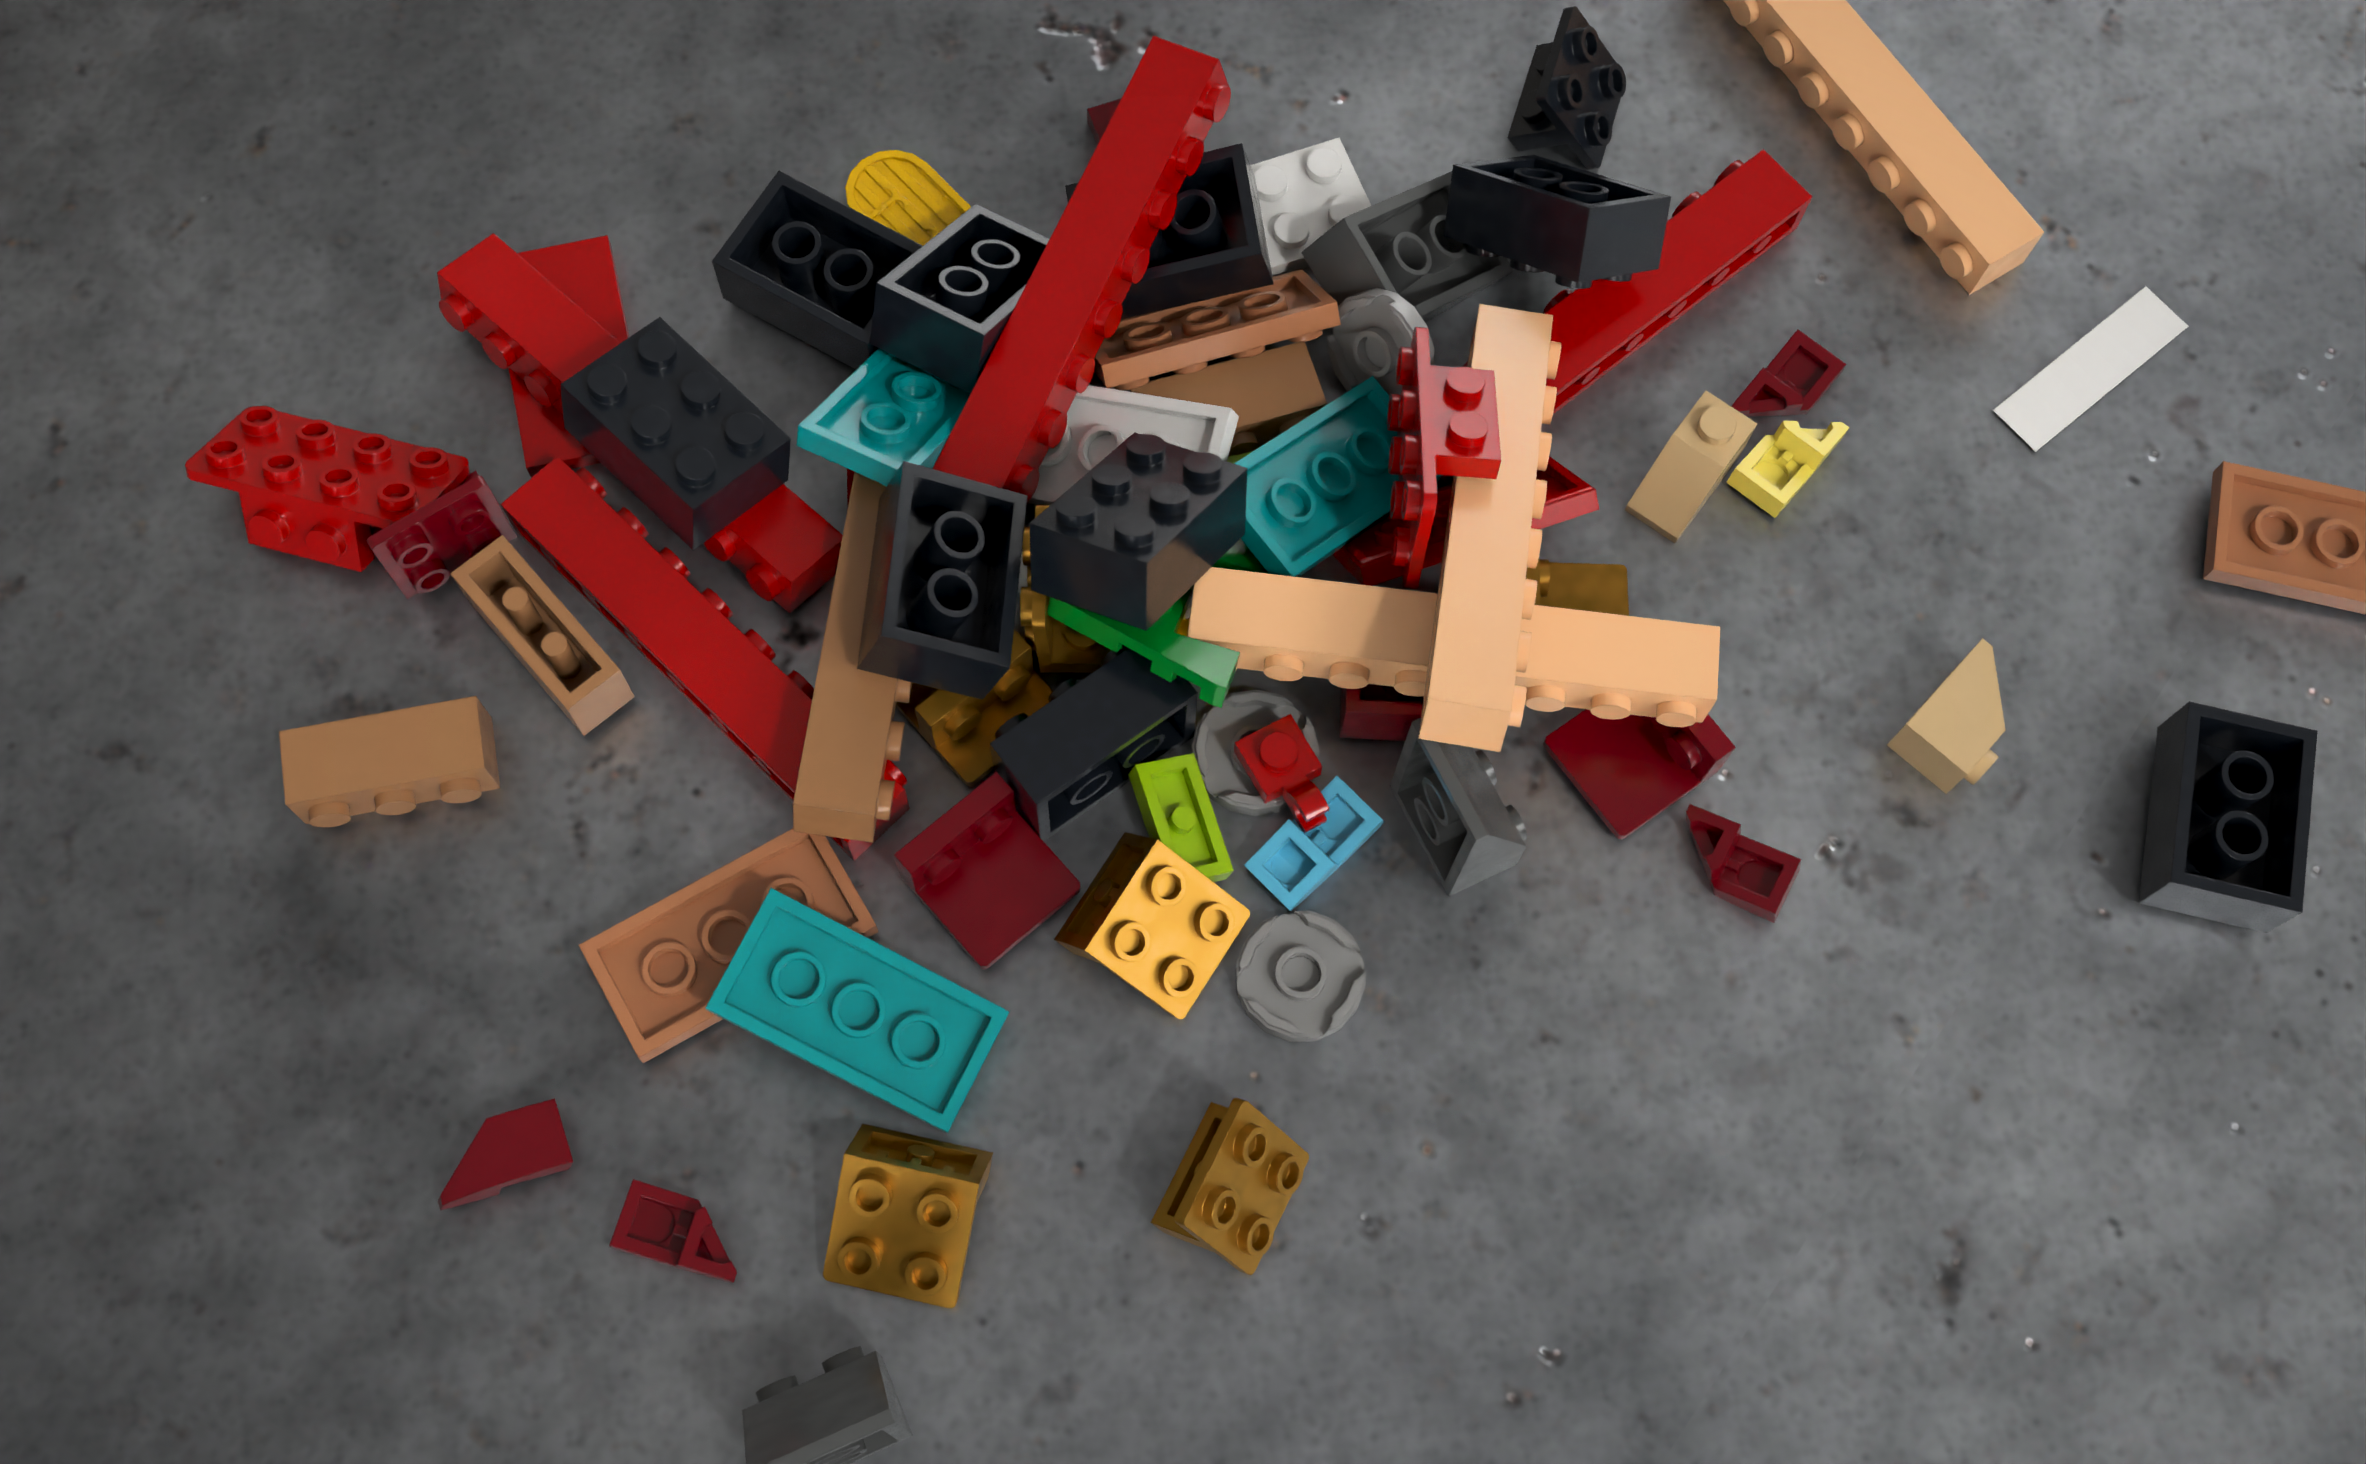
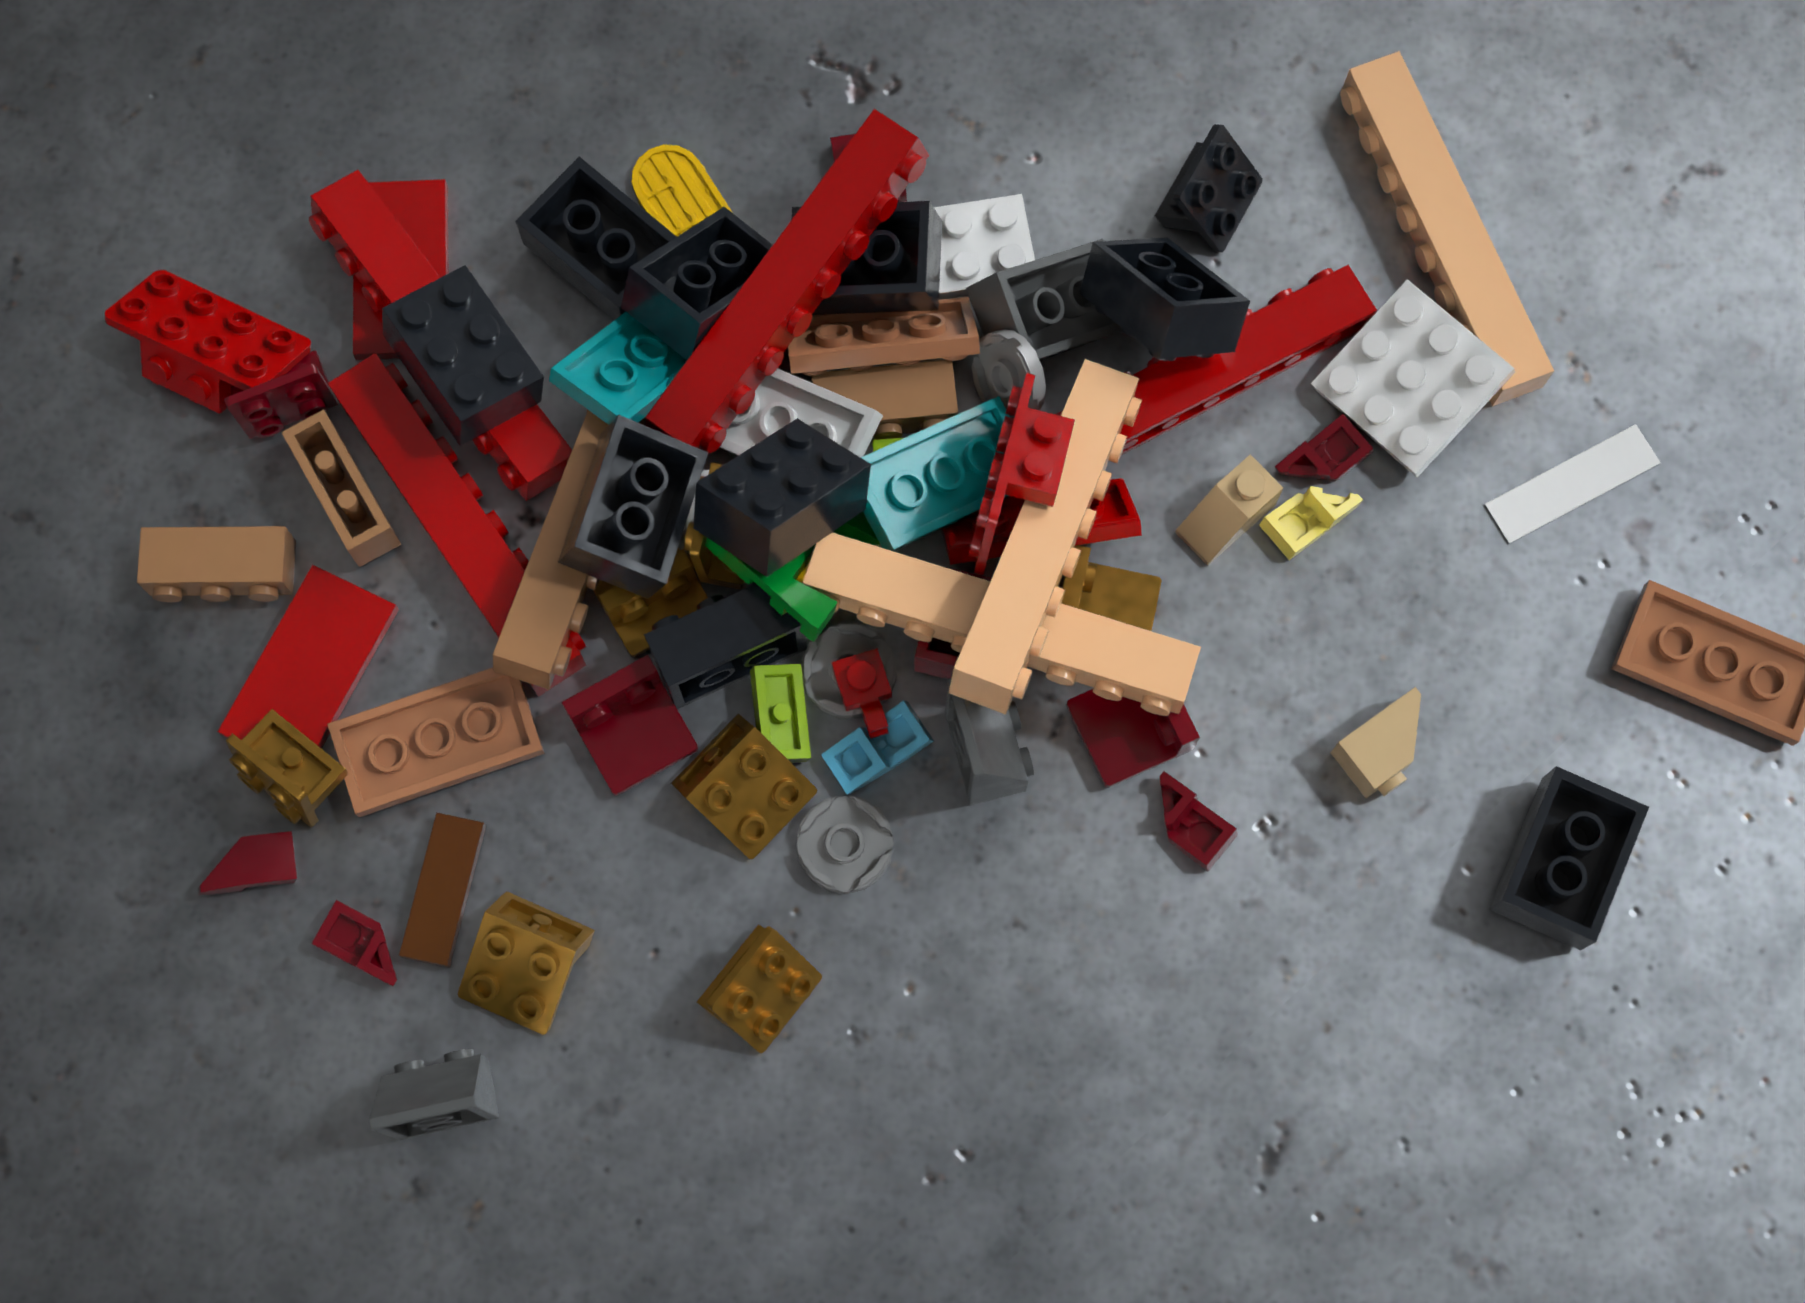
camera: 15 degrees right, 5 degrees up
teal plate [705,888,1009,1133] -> none
none -> red tile [217,565,399,749]
none -> pearl gold bracket [225,709,348,828]
none -> reddish brown tile [399,812,486,968]
none -> white plate [1311,279,1515,477]

